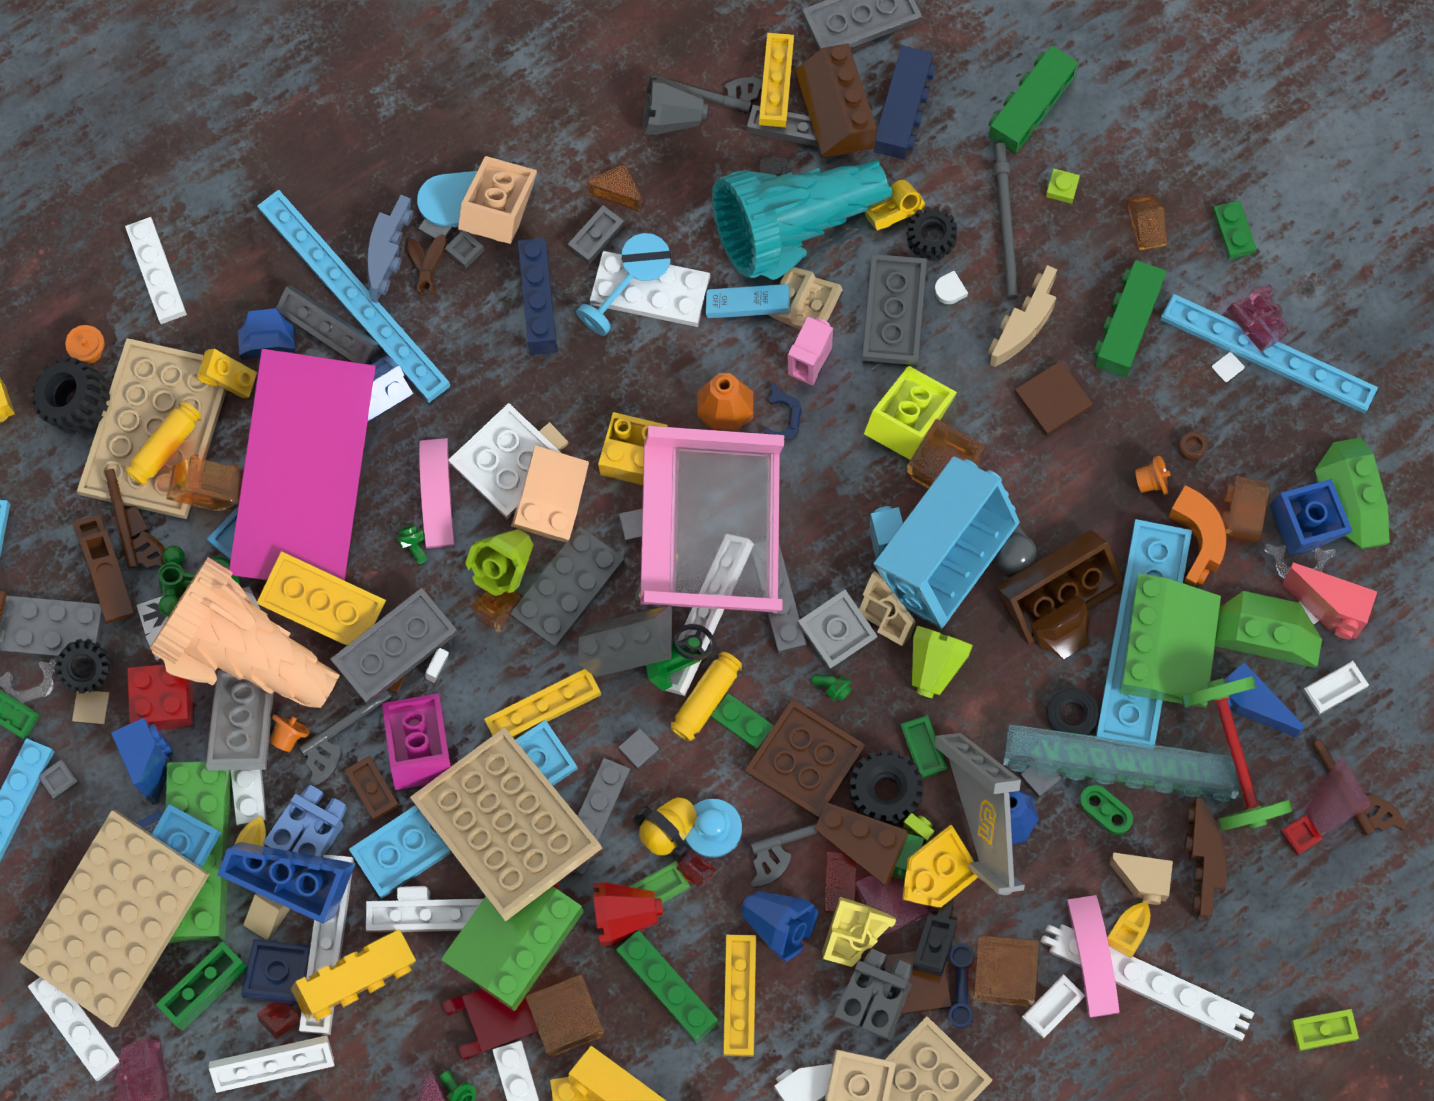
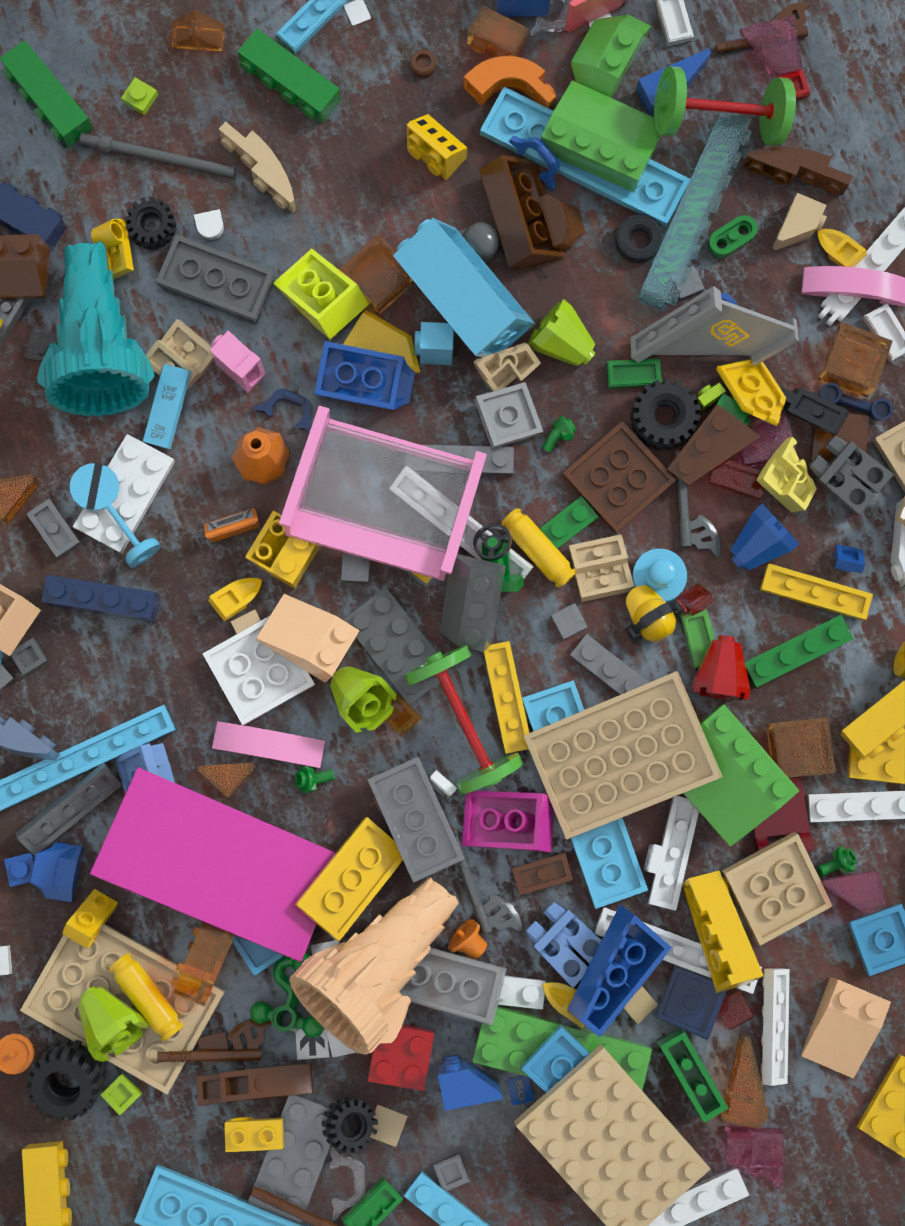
camera: 85 degrees left, 10 degrees up
reddish brown piece [407,234,447,296] -> none
reddish brown tile [1014,361,1093,436] -> none
orange piece [1135,456,1171,495] -> none
none -> blue plate [4,853,35,887]
none -> lime cone [78,987,149,1062]
none -> lime plate [101,1073,143,1116]
none -> clear orange slope [198,762,257,798]
none -> orange slope [204,508,261,543]
none -> yellow plate [208,578,262,621]
none -> yellow plate [225,1117,284,1152]
none -> blue slope [314,341,415,410]
none -> yellow tile [343,310,420,374]
none -> bright green piece [404,645,523,794]
none -> yellow slope [407,114,467,180]
none -> blue helmet [509,136,560,191]
none -> tan slope [569,534,634,602]
none -> clear orange slope [721,1033,768,1130]
none -> tan plate [722,832,832,946]
none -> blue plate [833,544,865,573]

